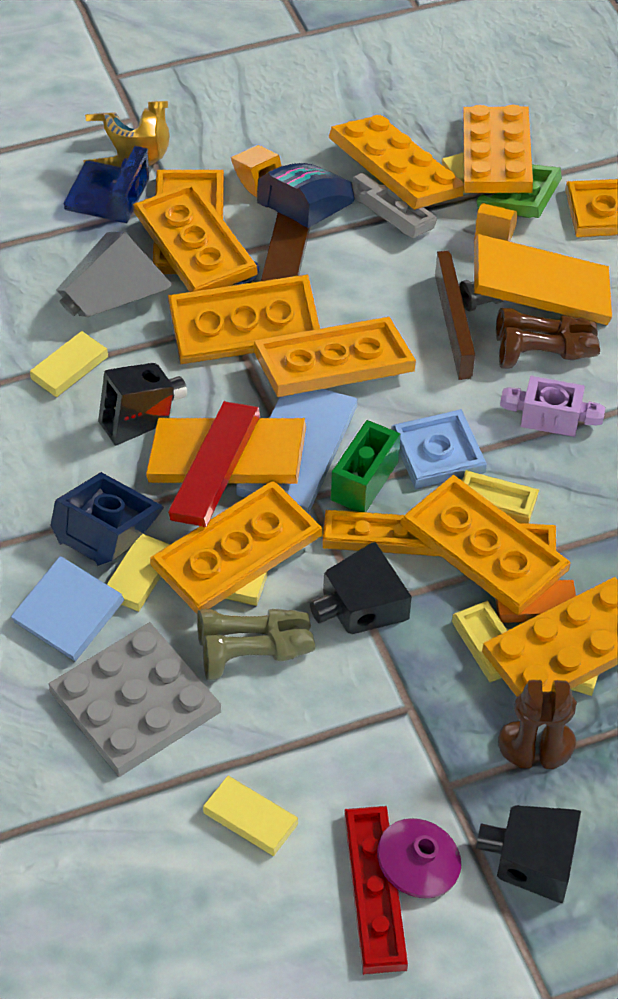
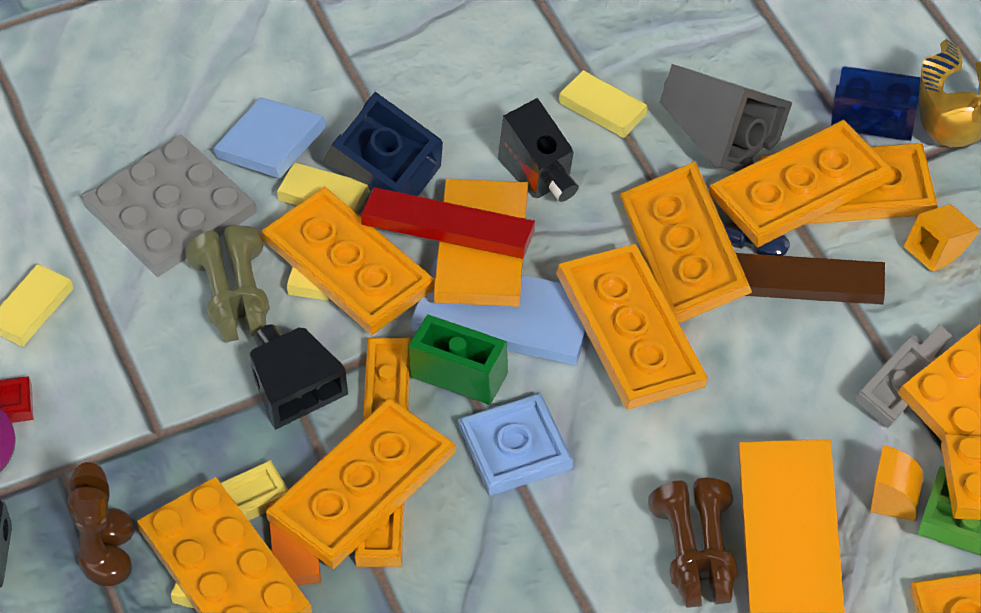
camera: 90 degrees right, 0 degrees up
dark blue slope [257,163,355,228] -> none
reddish brown tile [435,251,475,380] -> none
light yellow tile [462,470,539,523] -> none
lavender piece [500,376,606,437] -> none

